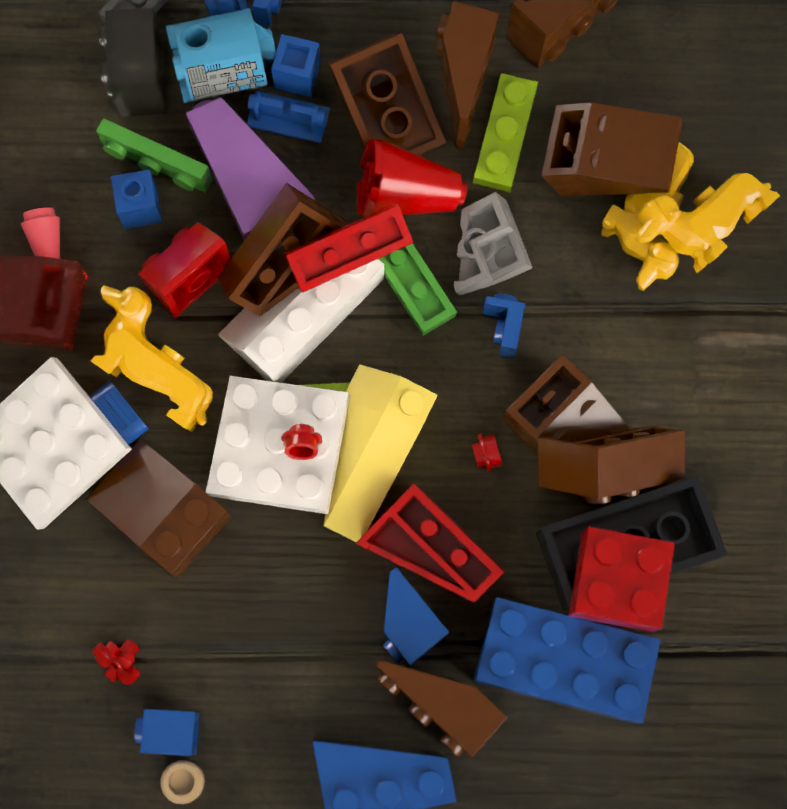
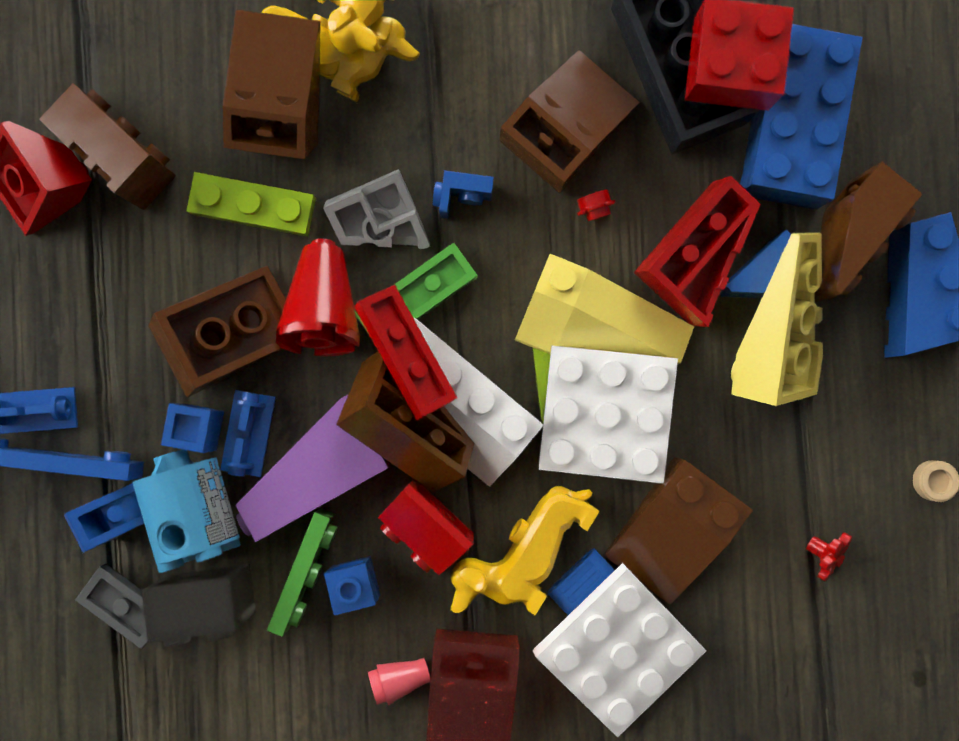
camera: 90 degrees left, 10 degrees up
blue brick [134,709,200,756] -> none
red plate [281,424,322,460] -> none
reddish brown slope [435,1,499,150] -> none
reddish brown wedge [538,426,685,503] -> none
none -> light yellow wedge [731,233,823,406]

